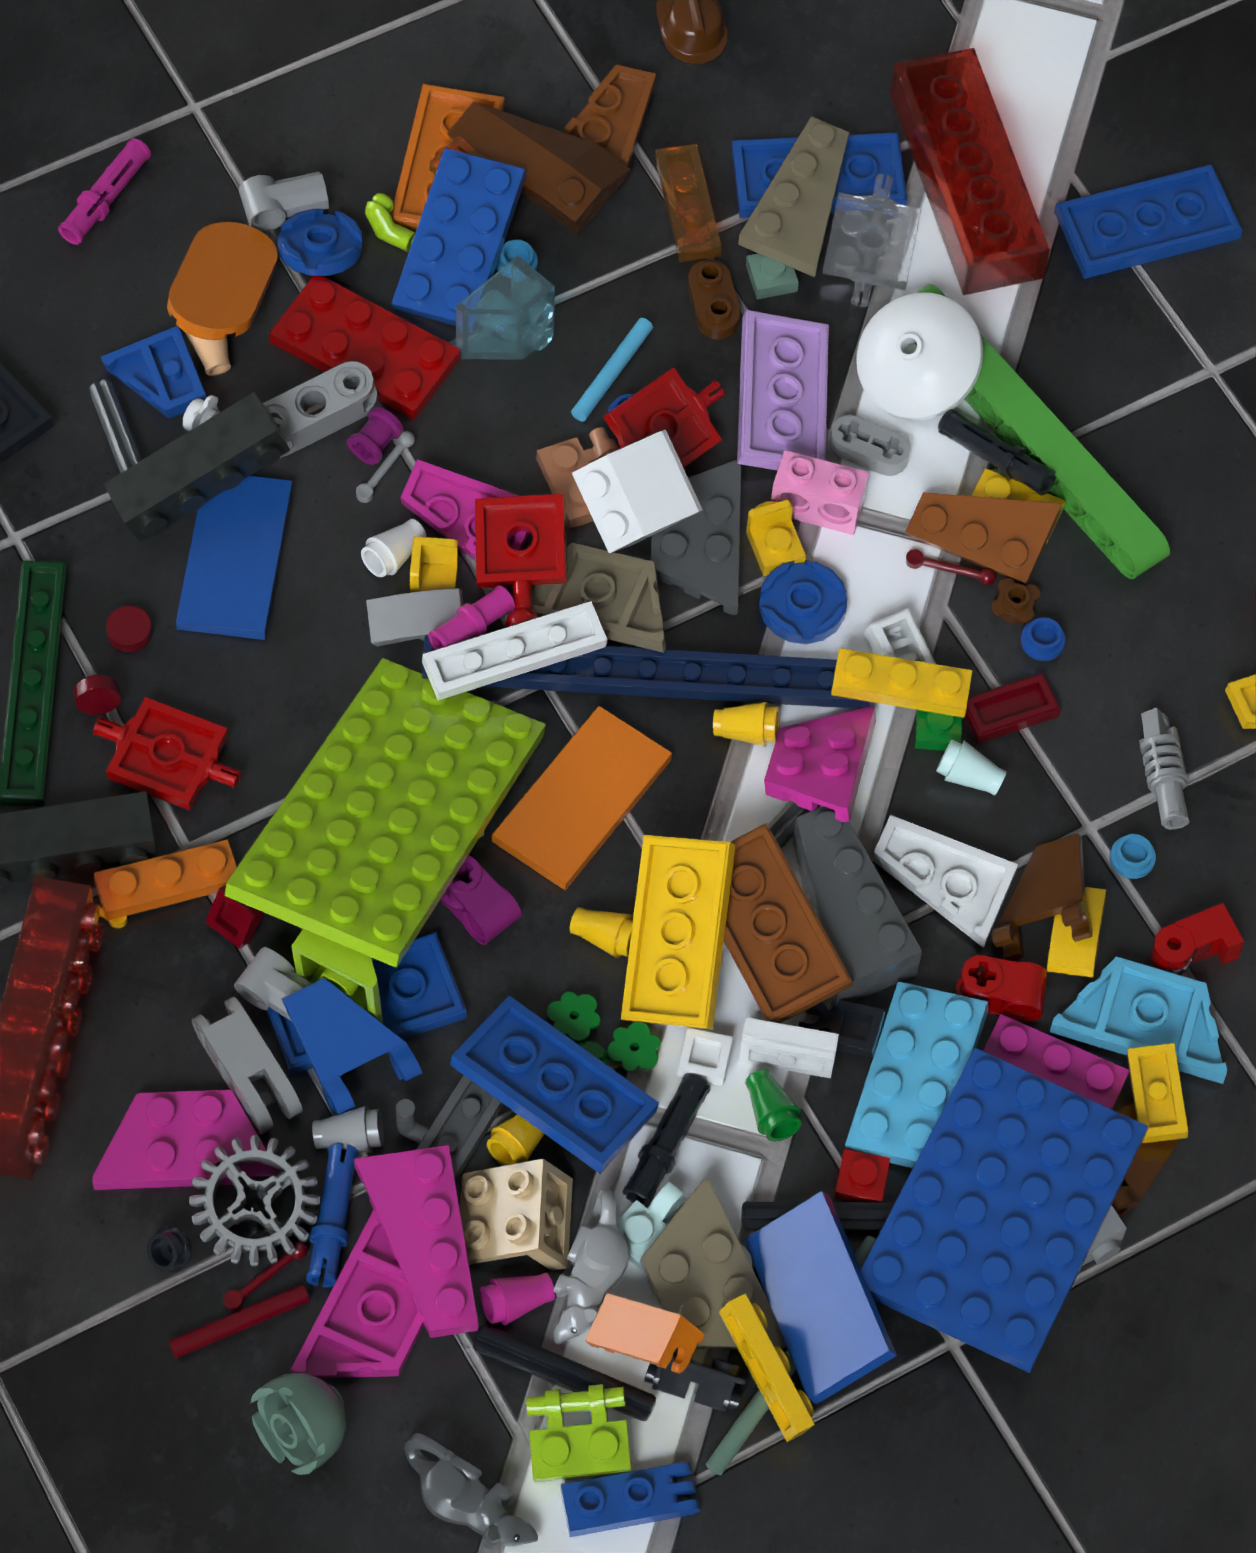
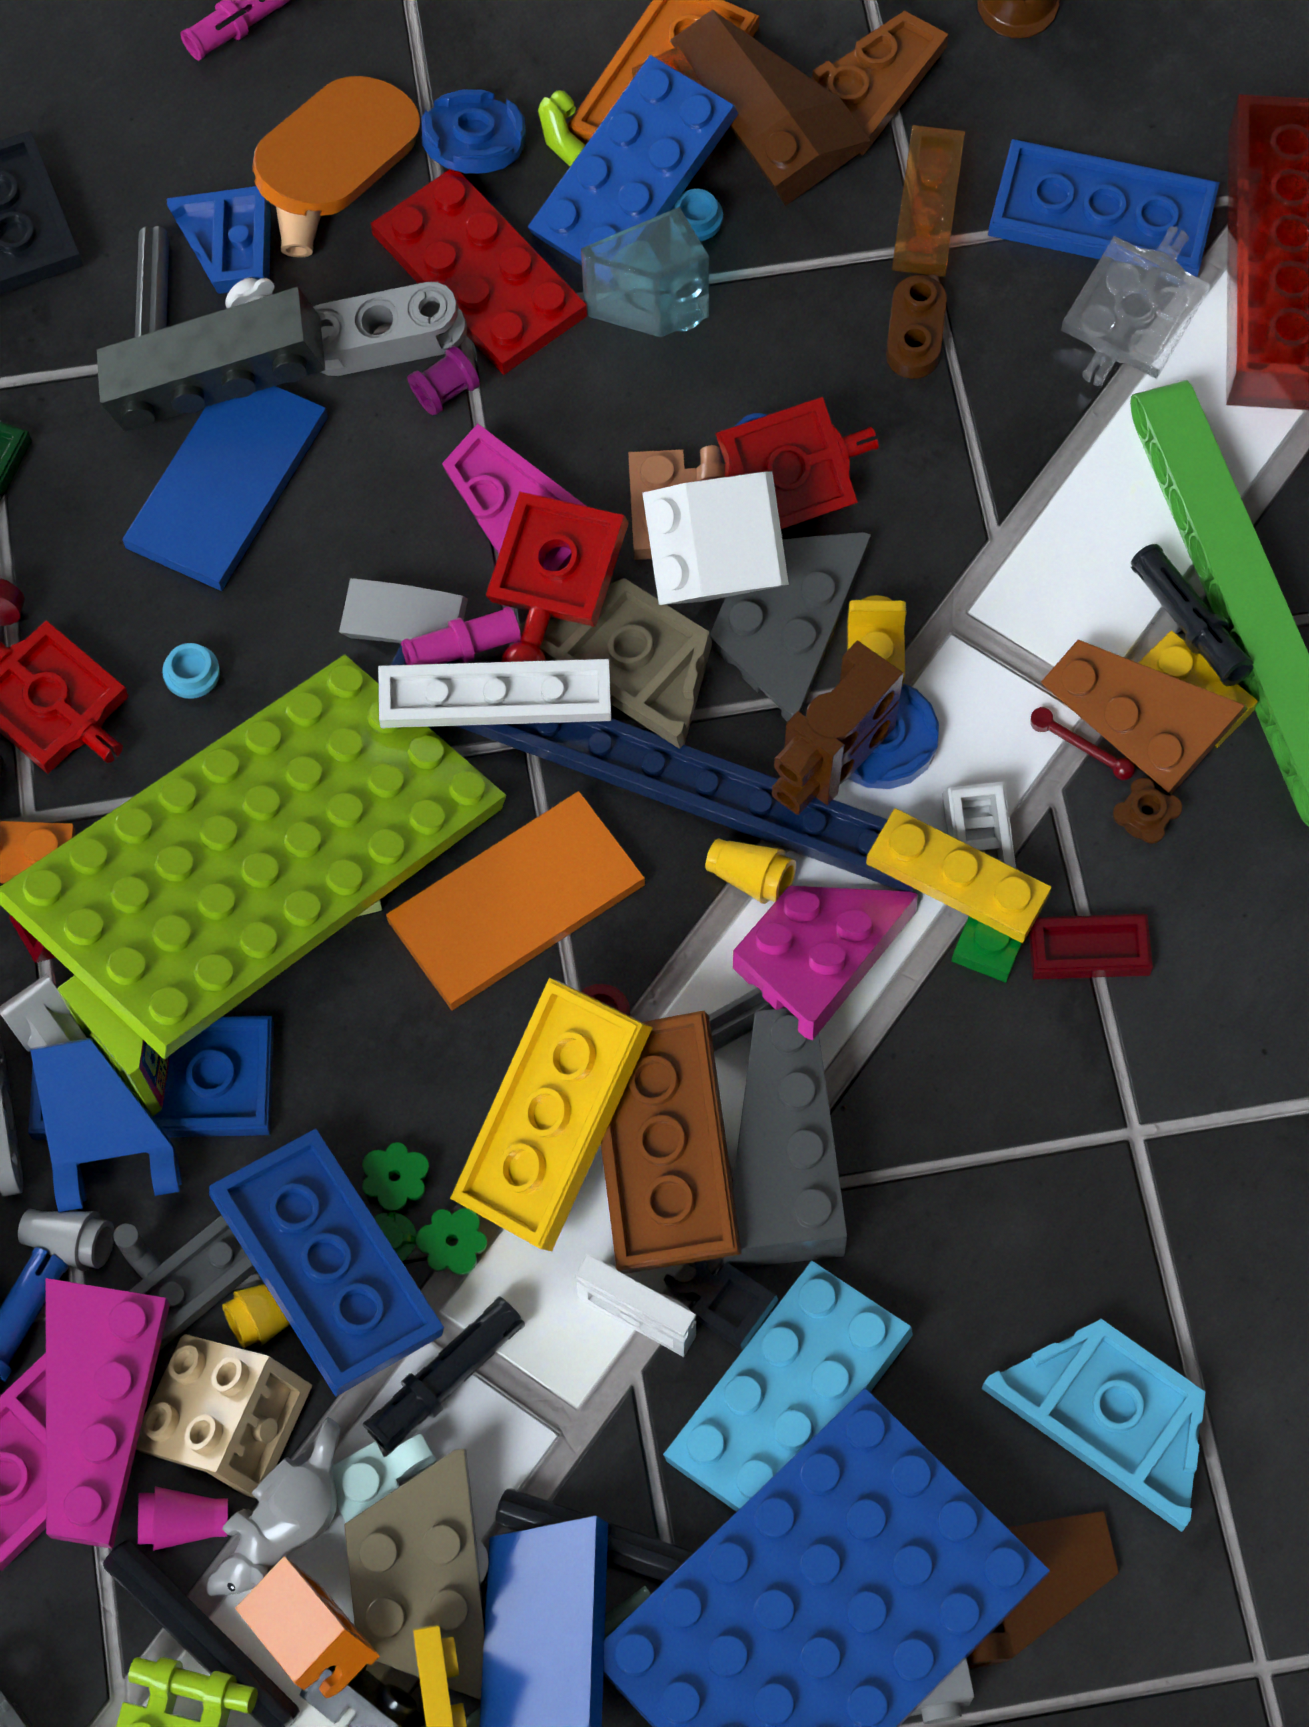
camera: 25 degrees right, 5 degrees up
dark red tile [106,606,152,652] -> none
light grey piece [239,172,329,232] -> none
light grey hinge [356,431,415,503] -> none
white cone [361,519,426,577] -> none
yellow panel [410,536,458,593] -> none
magenta piece [440,855,522,945] -> none
yellow cone [570,907,633,958] -> none
medium azure bar [571,318,653,422] -> none
white plate [677,1027,733,1086] -> none
lavender tile [737,310,829,471] -> none
dark tan wing [738,116,849,277] -> none
green cone [745,1069,801,1142] -> none
sand green plate [746,253,799,300] -> none
bright pink brick [771,450,869,535] -> none
light grey beam [830,415,910,476] -> none
red plate [834,1149,891,1203] -> none
white dish [856,292,983,420] -> none
white wing [872,815,1018,948] -> none
light aqua cone [936,739,1007,796] -> none
red piece [954,955,1047,1022] -> none
dark pink wing [983,1014,1129,1110] -> none
reddish brown flag [992,833,1093,961] -> none
blue plate [1020,617,1066,661] -> none
yellow slope [1047,887,1106,977] -> none
dark azure plate [1110,834,1156,879] -> none
yellow plate [1127,1043,1188,1143] -> none
light grey hinge [1139,708,1189,830] -> none
red leg [1150,903,1244,975] -> none
none -> medium azure plate [163,643,220,699]
none -> reddish brown hips [772,640,904,815]

